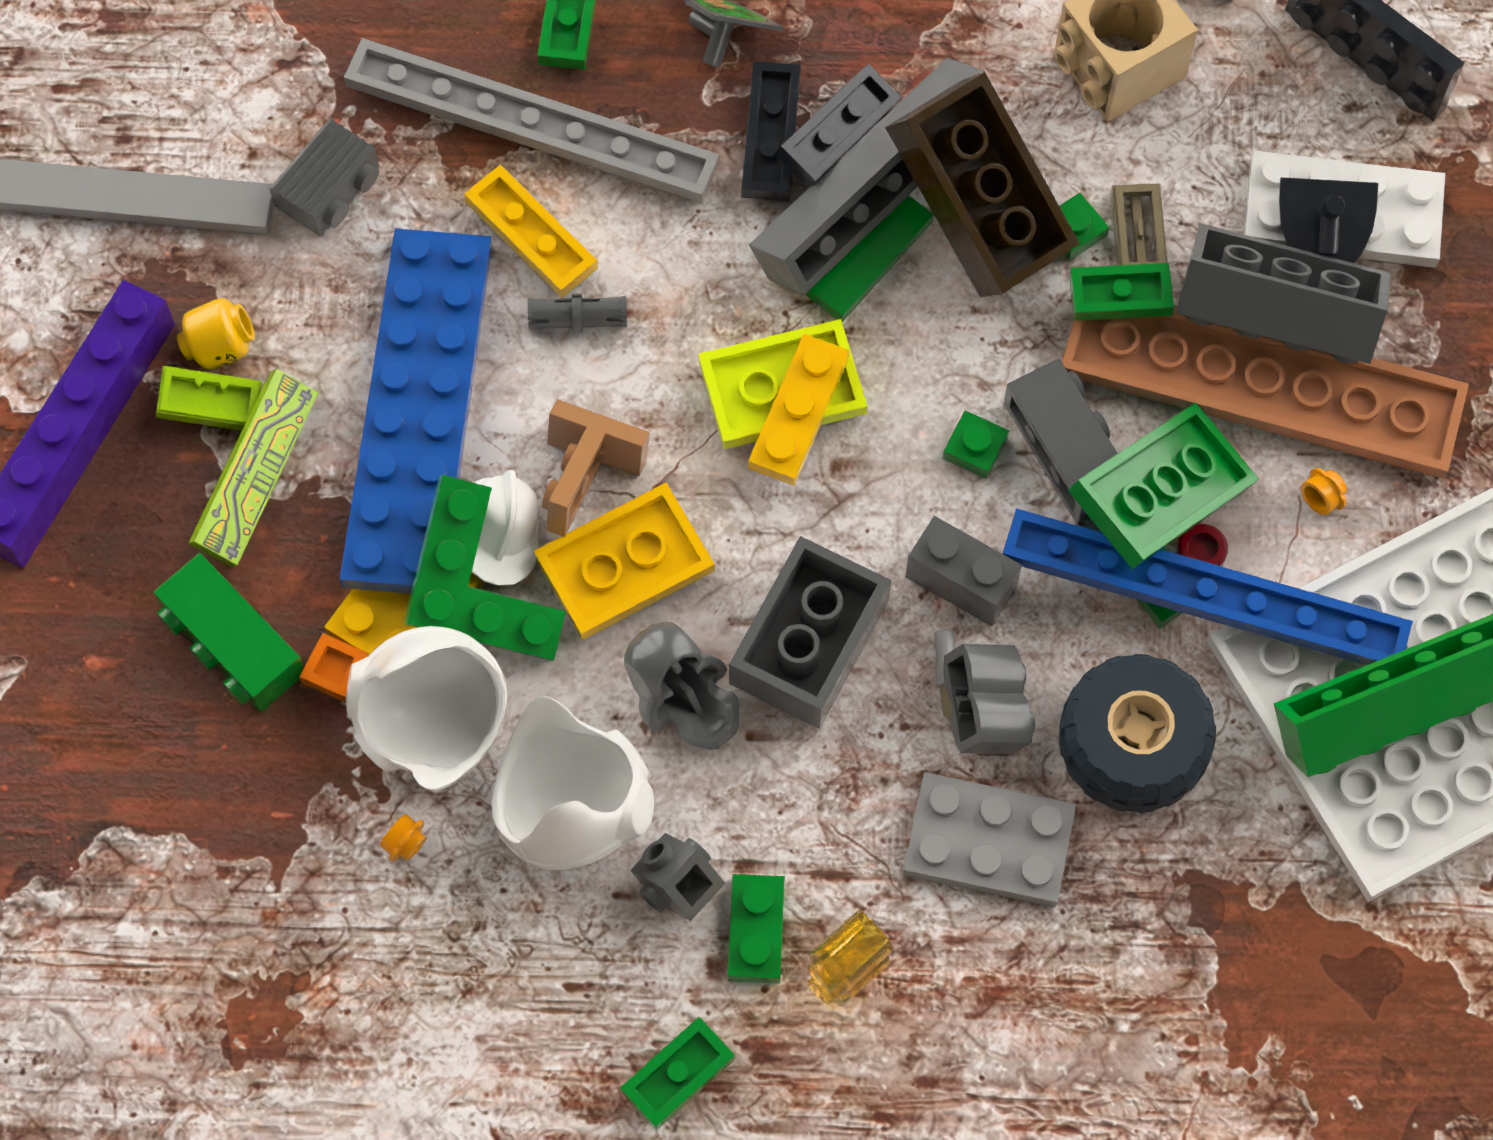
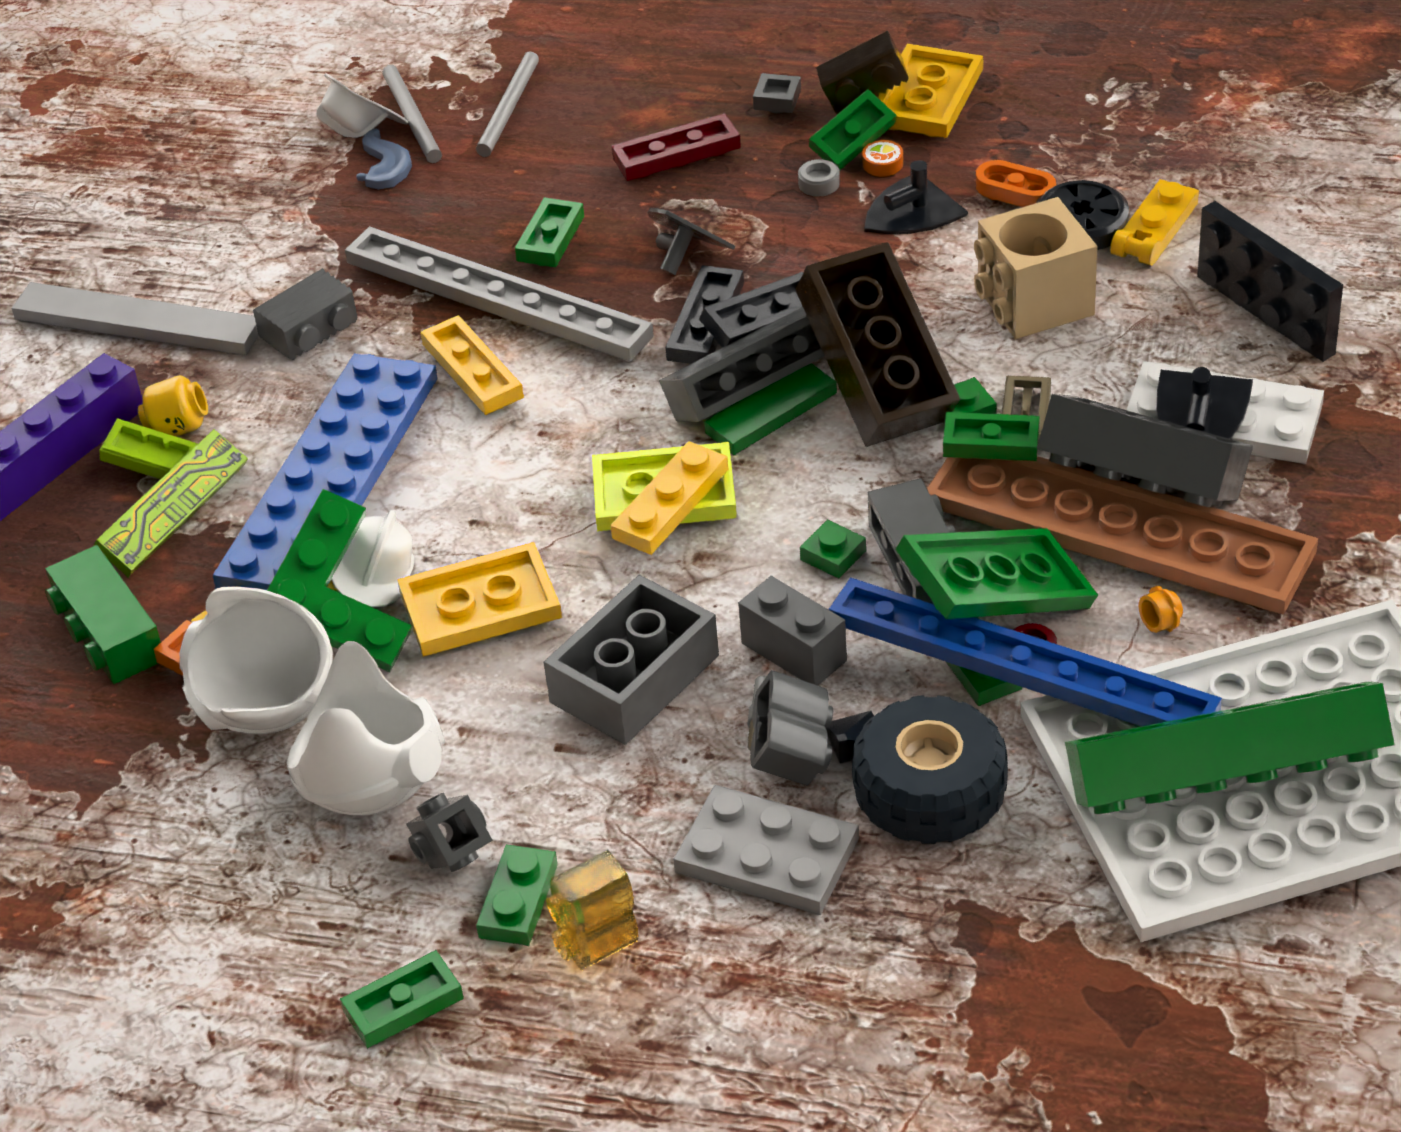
camera: 15 degrees right, 25 degrees down
light orange plate [380,814,427,862] -> none
dark grey pin [528,293,627,332] -> none
medium nougat bracket [542,399,650,537] -> none
dark grey head [624,621,739,750] -> none
none -> black slope [827,711,874,764]

